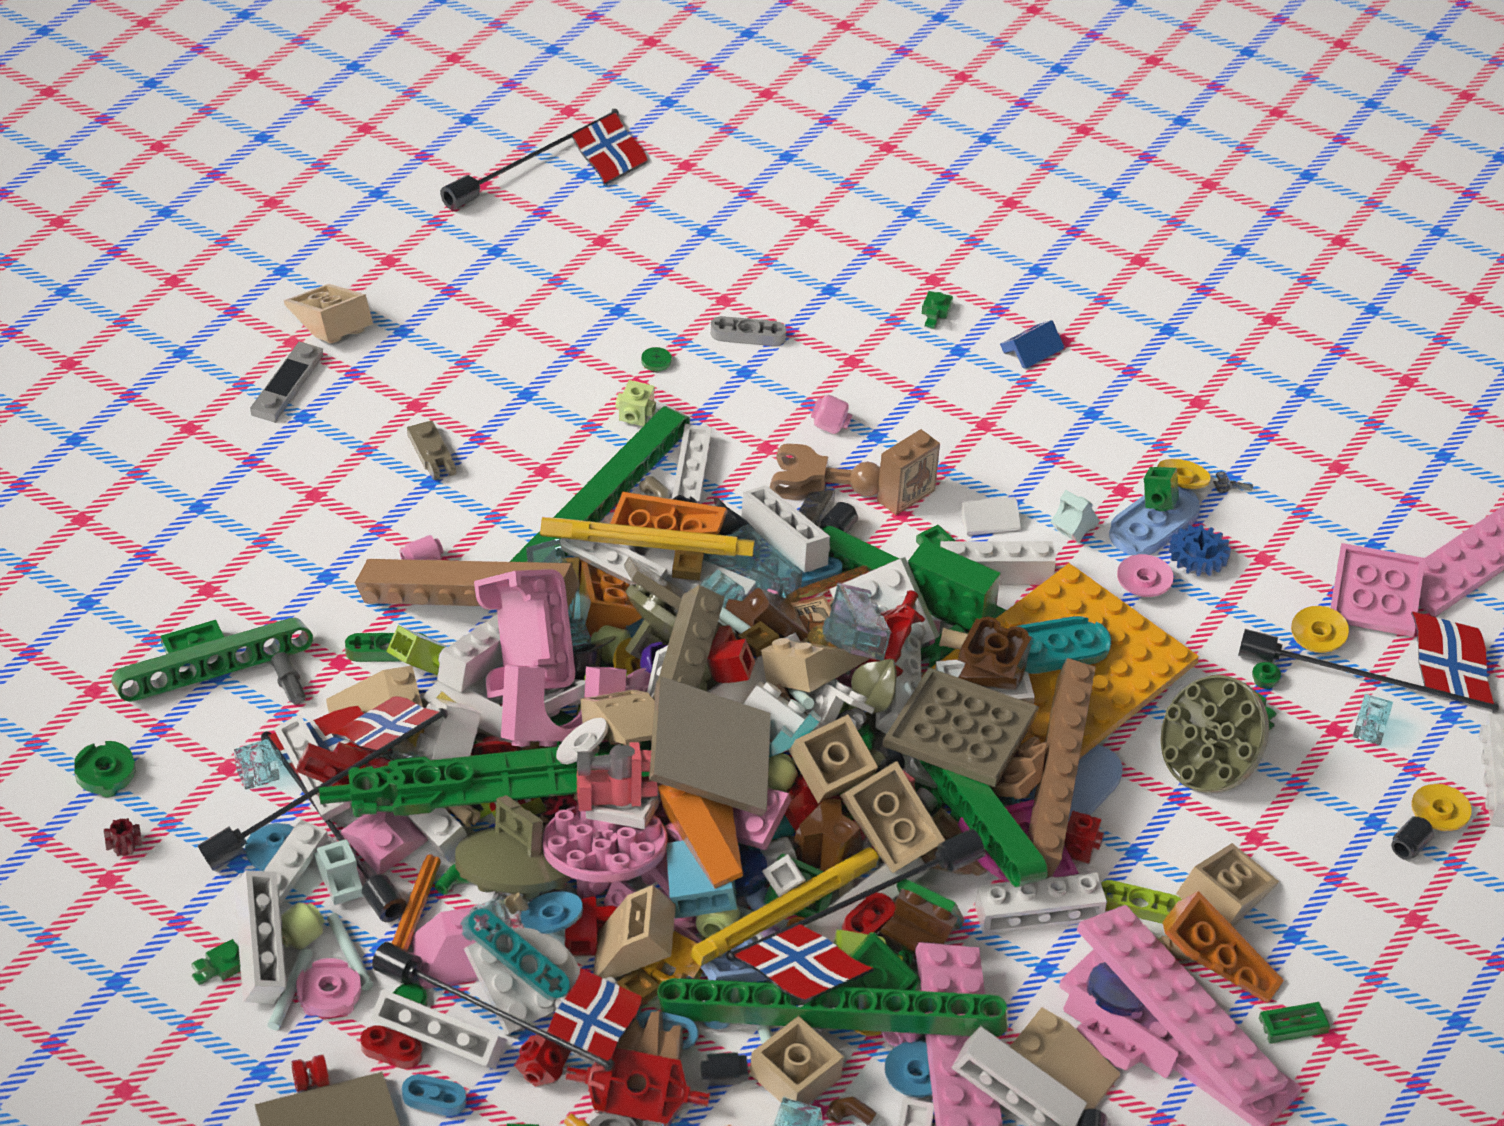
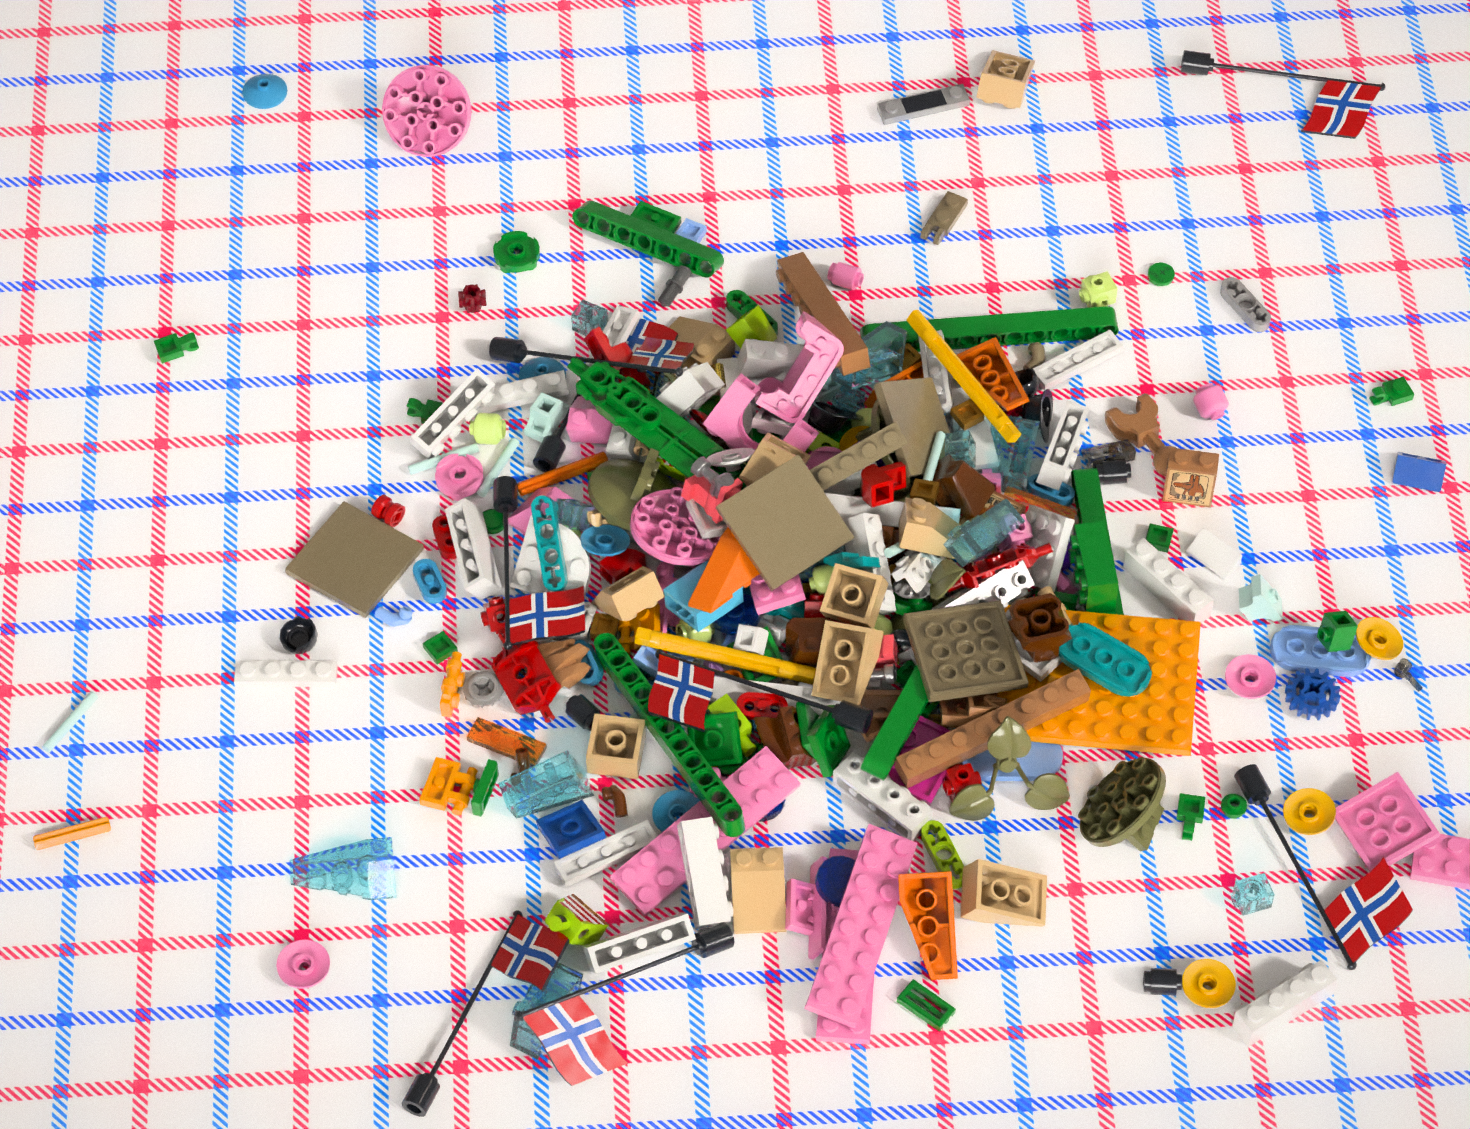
camera: 55 degrees right, 10 degrees up
none -> light blue plate [676,218,707,243]
none -> green tile [807,705,851,777]
none -> plant [949,716,1070,821]

